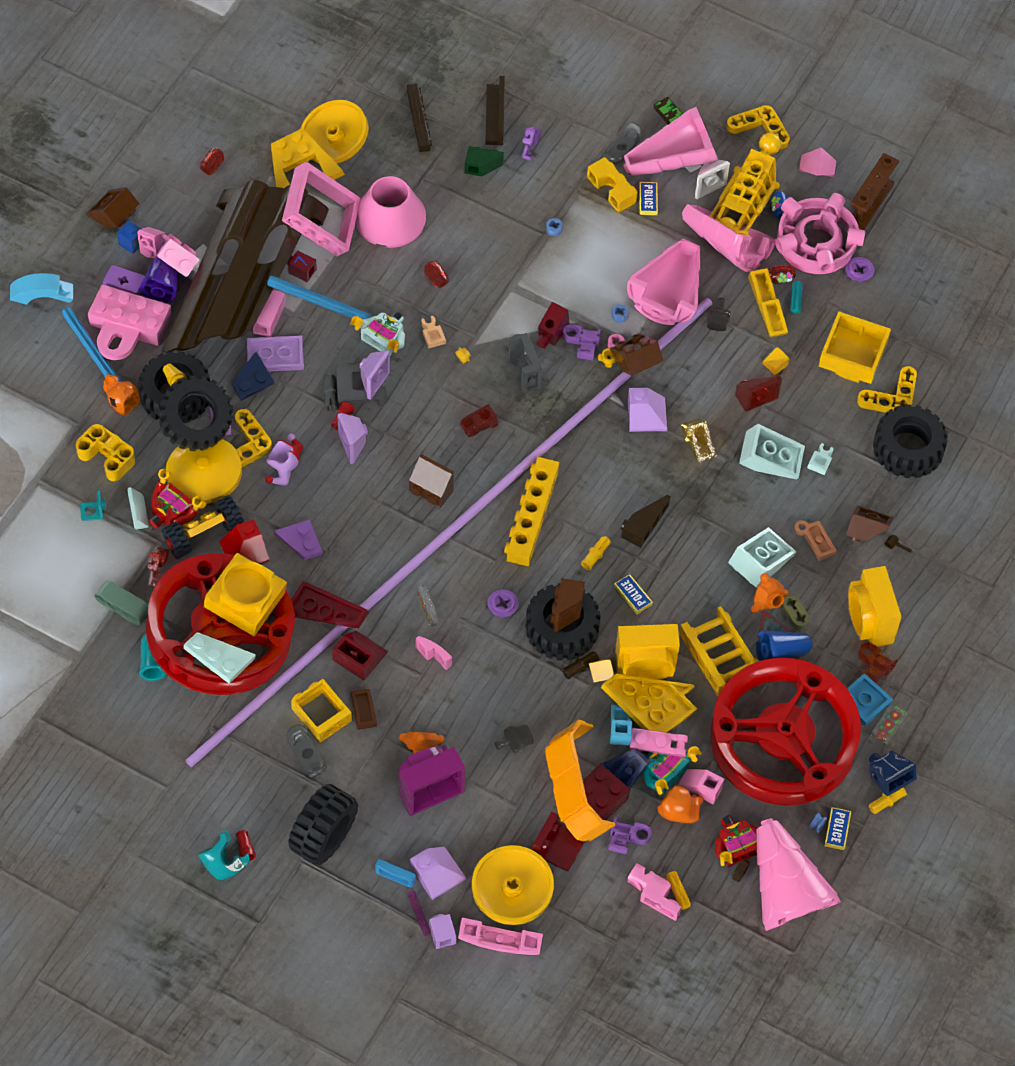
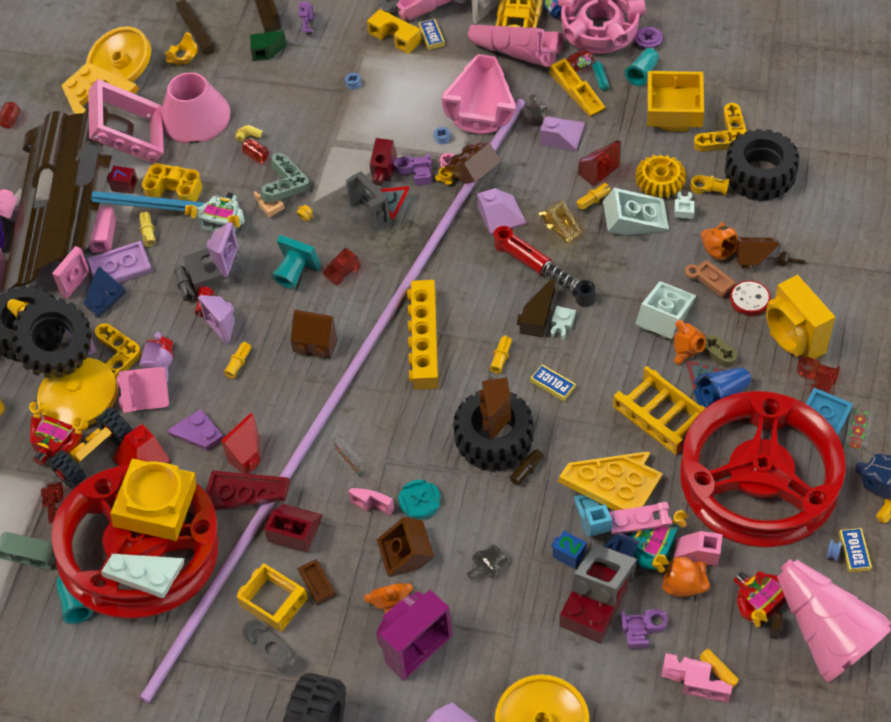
camera: 10 degrees left, 5 degrees down
light aqua slope [127,487,149,530] -> none
medium lavender gear [488,589,519,619] -> none
dark red bracket [532,812,585,871] -> none
light orange windscreen [545,719,615,841] -> none
yellow slope [589,658,614,682] -> none
yellow container [615,624,680,680] -> none
yellow slope [762,347,790,375] -> none
none -> bright pink tile [52,246,90,299]
none -> bright pink bracket [117,367,169,413]
none -> light yellow axle [140,212,156,247]
none -> yellow beam [142,163,203,202]
none -> yellow helmet [164,32,197,65]
none -> red slope [221,413,260,474]
none -> yellow axle [223,342,252,379]
none -> light yellow arm [235,125,263,142]
none -> sand green beam [260,153,309,202]
none -> teal plant [271,235,321,289]
none -> piece [370,185,411,221]
none -> reddish brown slope [377,517,435,577]
none -> teal tile [398,479,441,520]
none -> piece [494,225,595,307]
none -> lavender slope [540,116,585,151]
none -> light aqua plate [551,306,576,340]
none -> blue brick [551,531,587,569]
none -> dark grey window [572,544,637,607]
none -> yellow axle [576,183,611,210]
none -> teal plant [624,48,659,87]
none -> yellow gear [635,154,686,199]
none -> yellow connector [690,175,730,195]
none -> orange piece [700,222,738,260]
none -> white tile [730,280,770,316]

